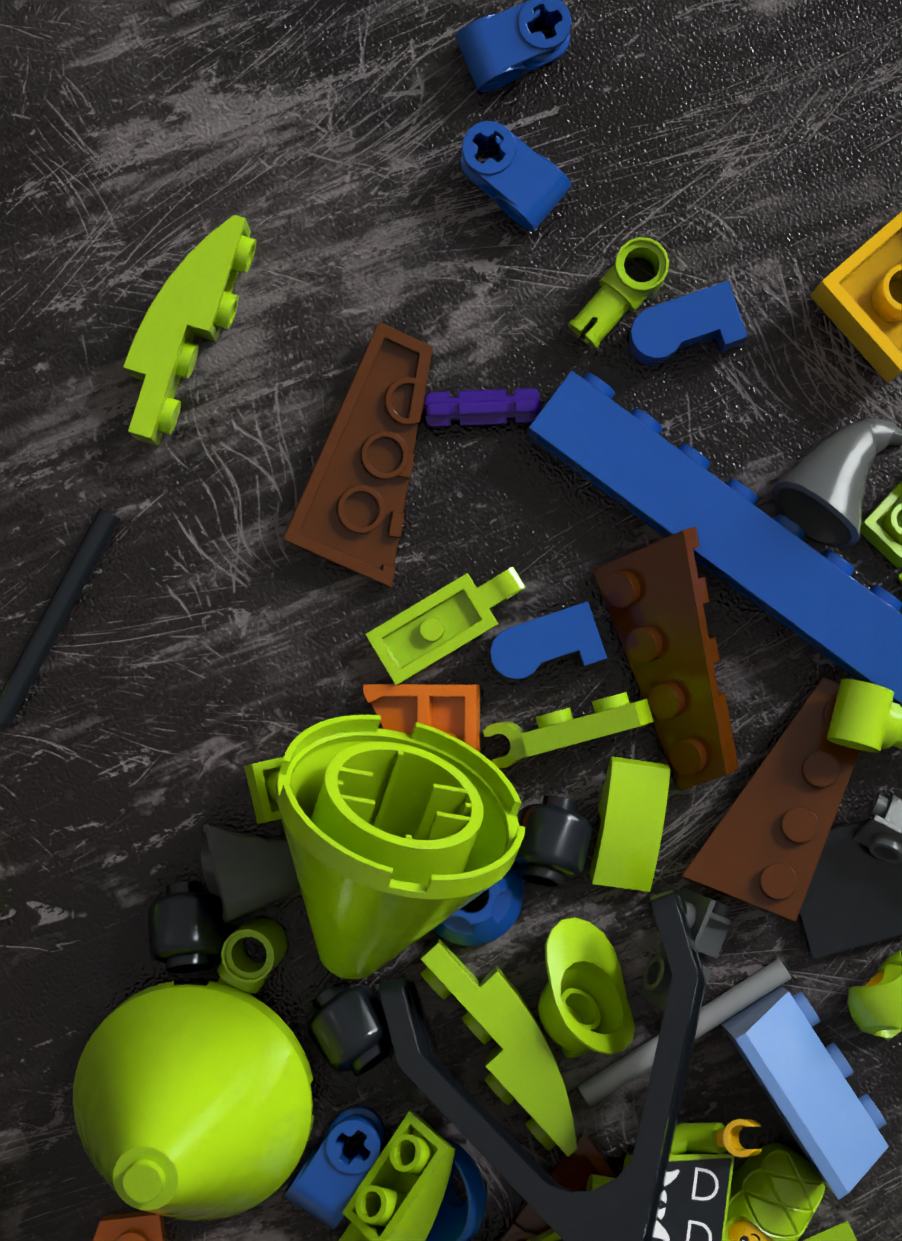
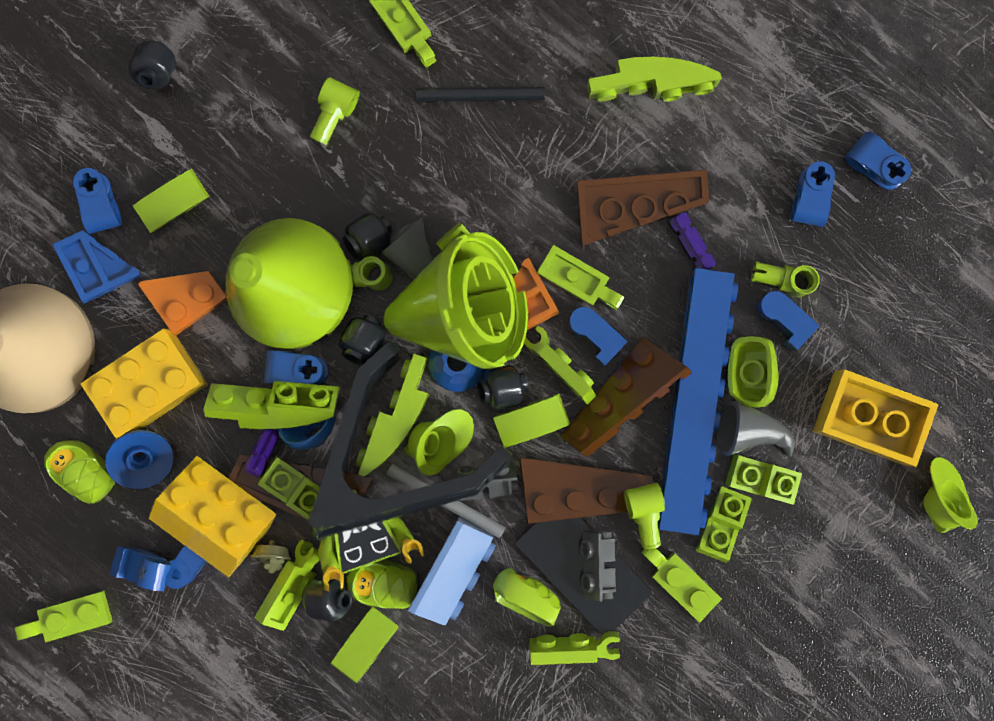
camera: 60 degrees right, 0 degrees up
none -> lime piece [728,336,779,408]

